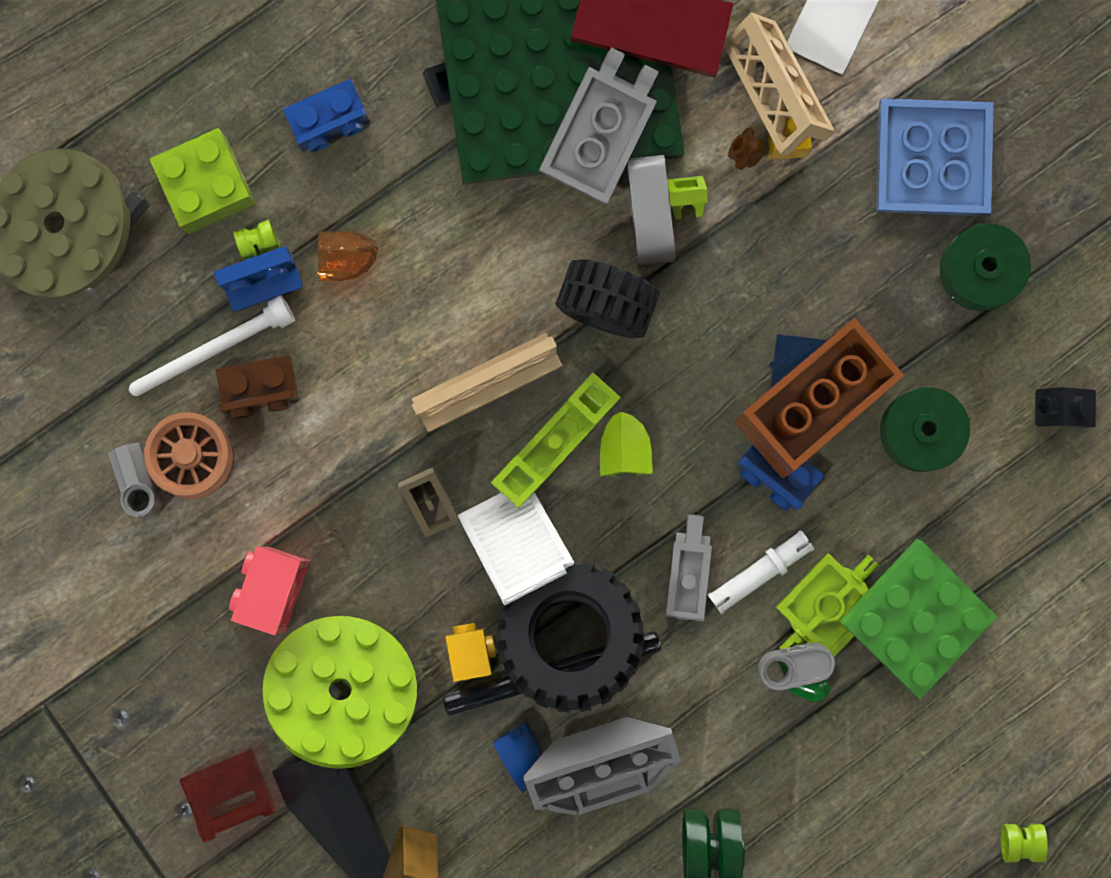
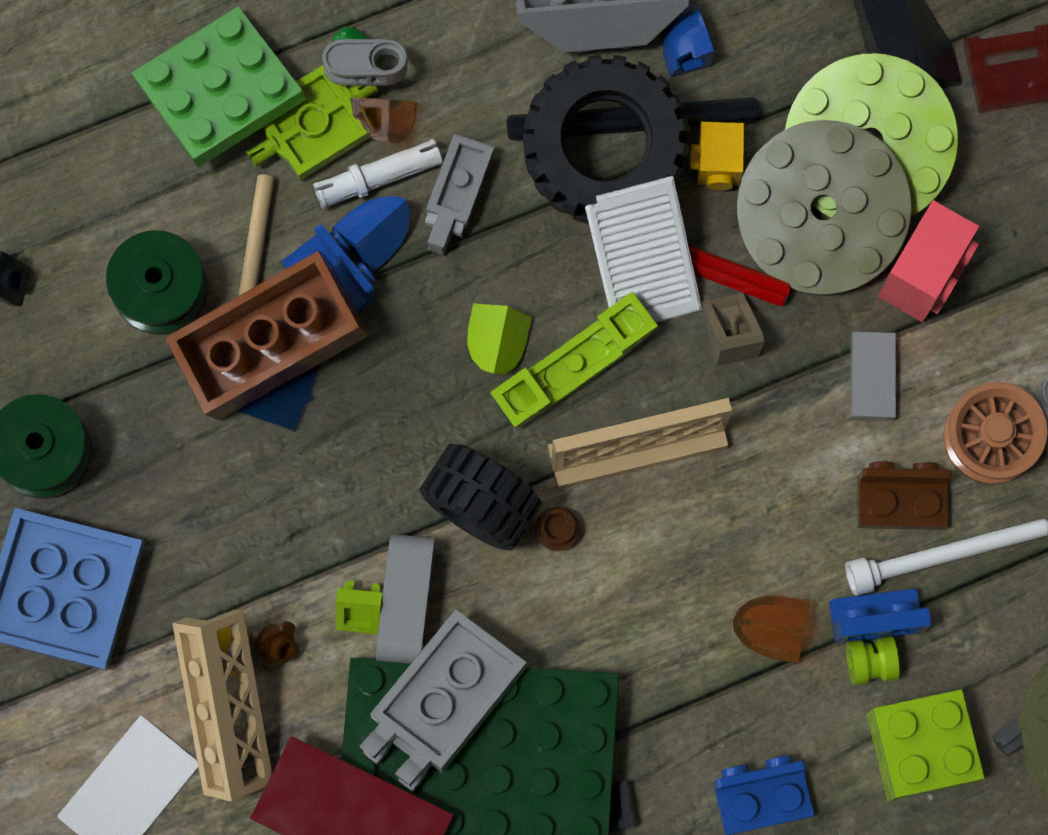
camera: 170 degrees left, 10 degrees down
none -> tan bar [238,174,274,296]
none -> blue brick [332,196,410,273]
none -> clear orange brick [350,98,417,143]
none -> reddish brown plate [535,507,580,551]
none -> red axle [688,245,791,306]
none -> olive plate [737,120,912,294]
none -> light grey tile [850,331,896,421]

